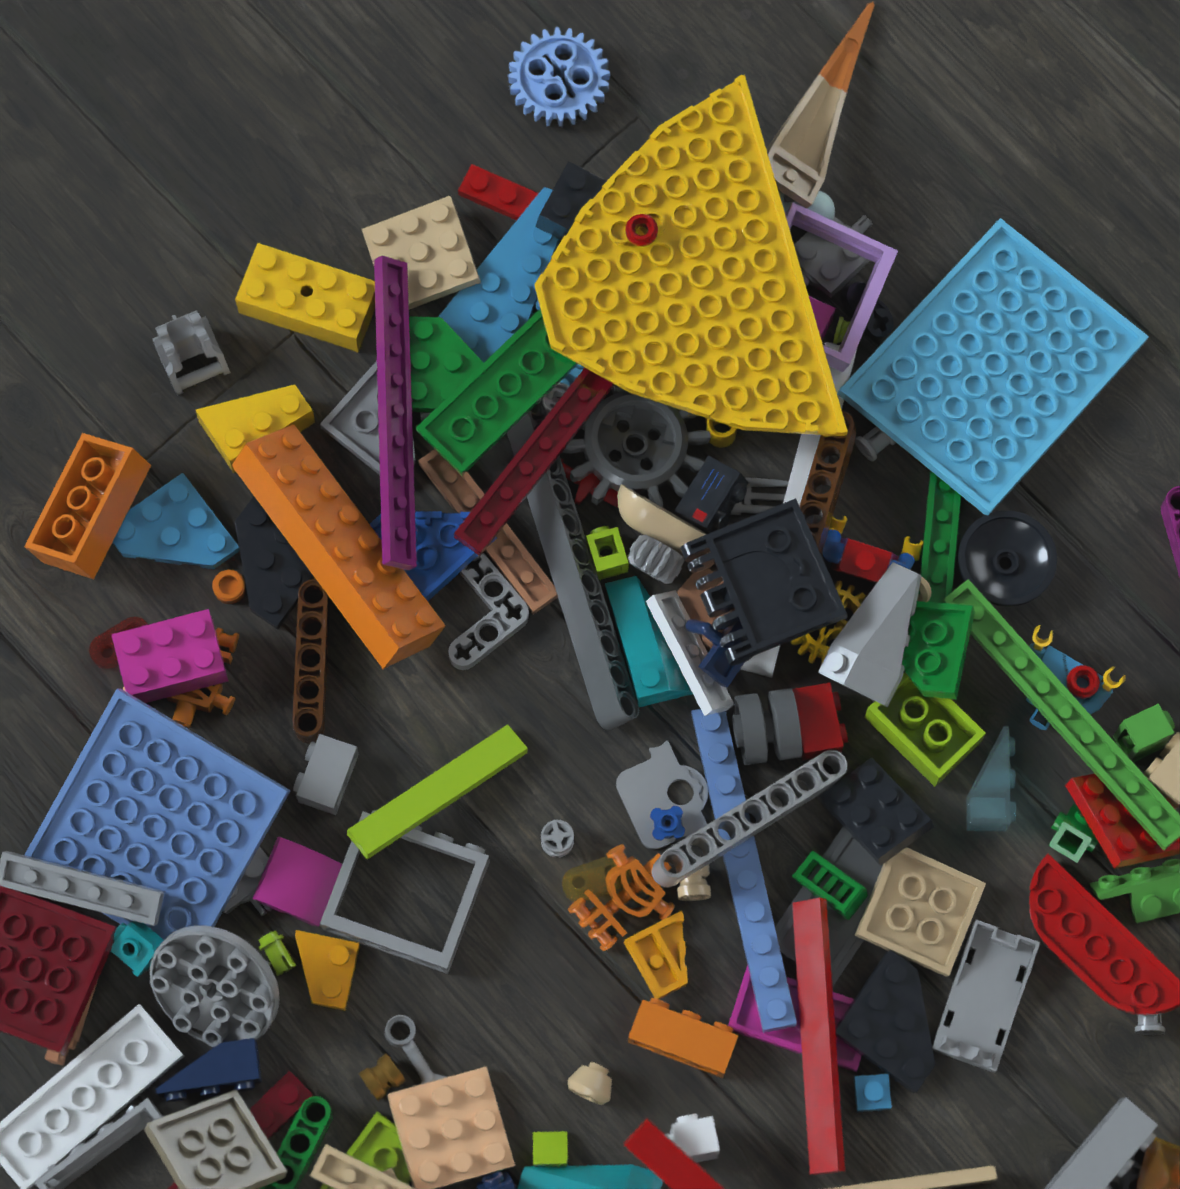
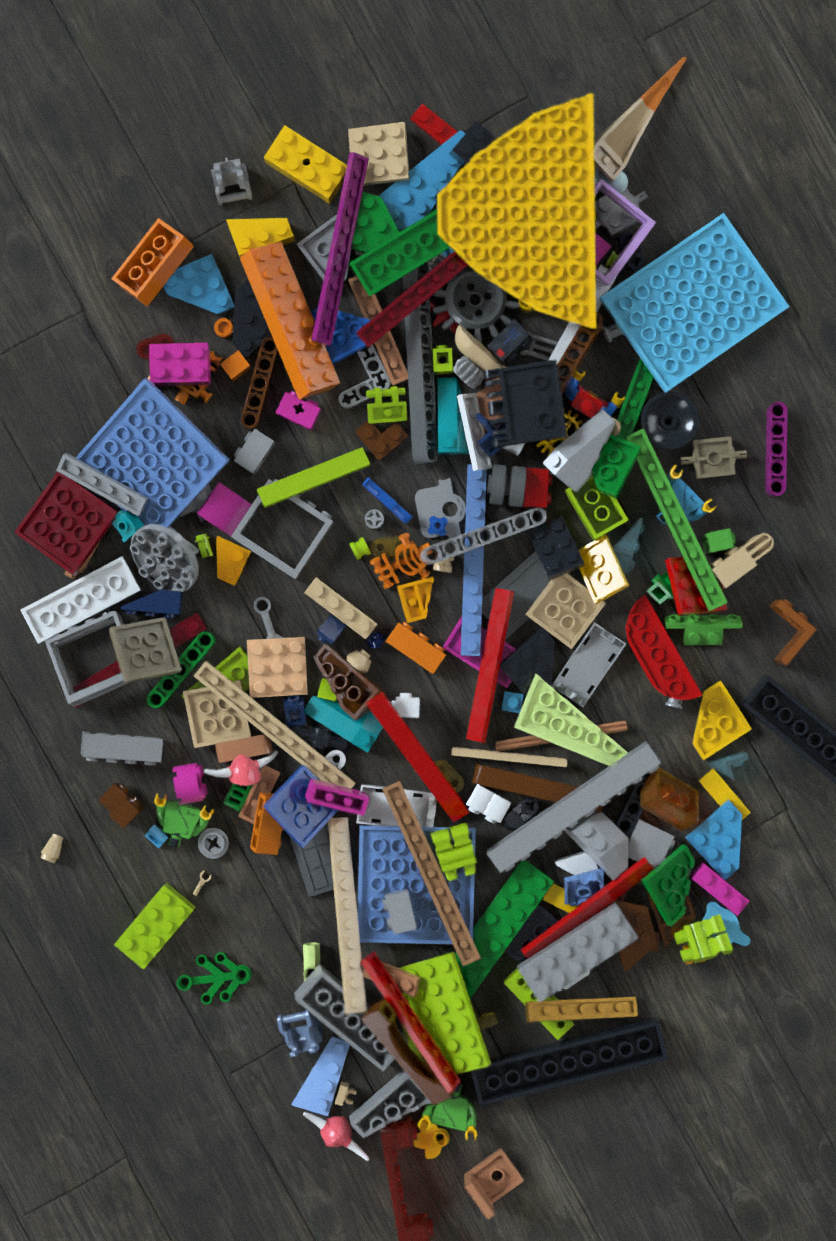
camera: 15 degrees right, 15 degrees up
pearl gold wheel [358,1054,406,1101] -> none
light blue gear [508,27,610,127] -> none
red plate [625,214,658,247] -> none
green slope [792,850,868,920] -> none
red plate [1066,665,1100,699] -> none
none -> orange panel [221,350,251,382]
none -> dark pink brick [276,391,321,431]
none -> tan brick [304,578,378,639]
none -> reddish brown wedge [314,644,387,721]
none -> dark blue slope [316,614,347,645]
none -> lime wheel [349,537,371,560]
none -> reddish brown plate [354,421,408,461]
none -> blue piece [362,477,413,524]
none -> lime plate [366,386,407,424]
none -> clear blue plate [367,633,386,648]
none -> nougat axle [495,721,627,751]
none -> yellowish green wing [514,674,628,766]
none -> tile [578,535,629,604]
none -> dark tan plate [681,436,747,479]

